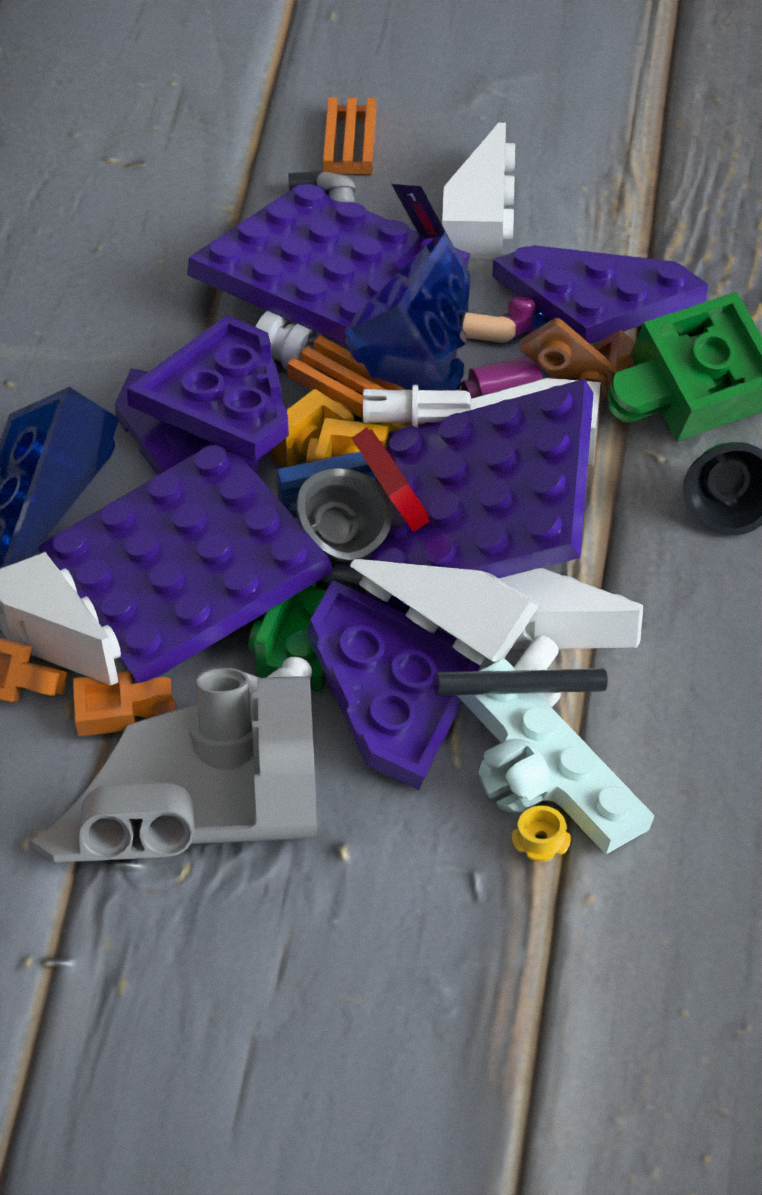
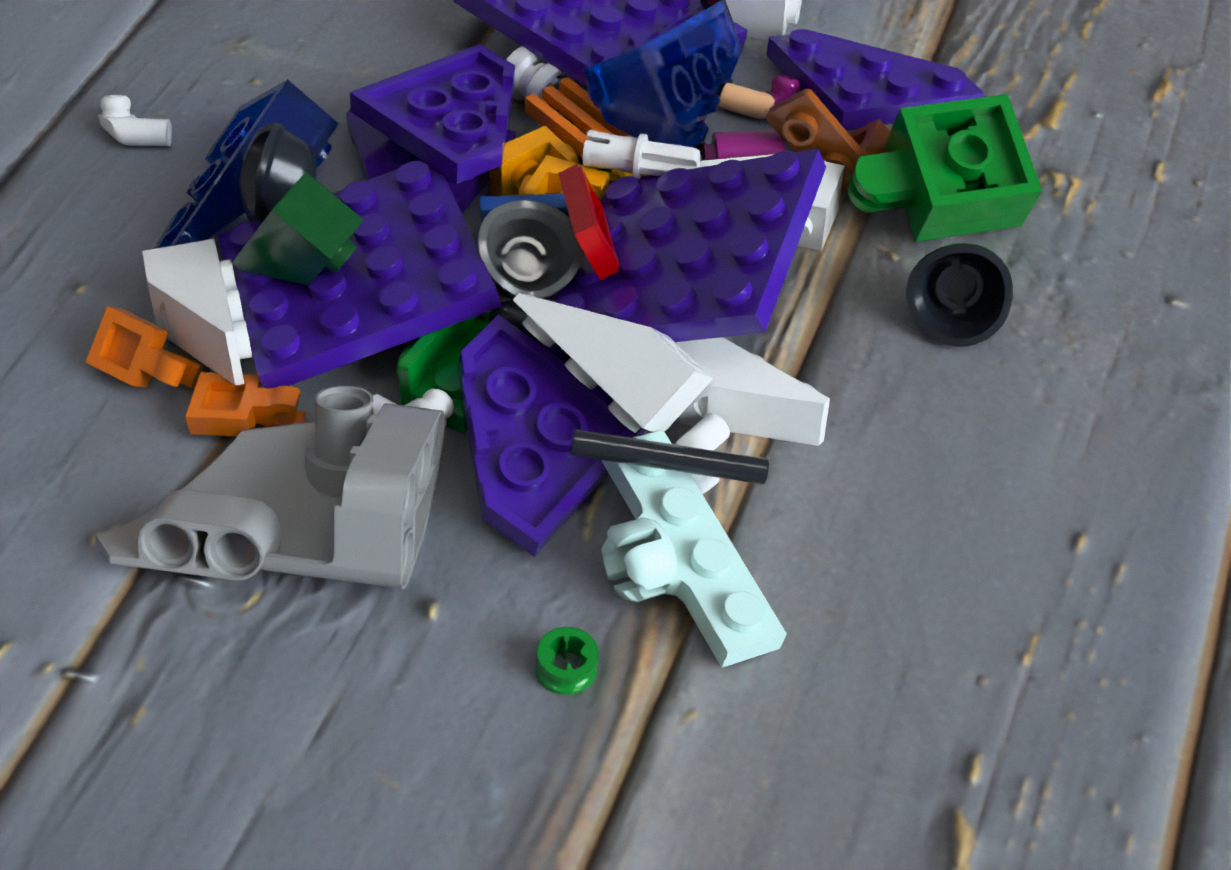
camera: 10 degrees right, 0 degrees up
yellow plate [512,805,571,862] -> none
none -> dark green slope [232,172,363,285]
none -> black helmet [238,122,316,225]
none -> green bush [535,627,599,695]

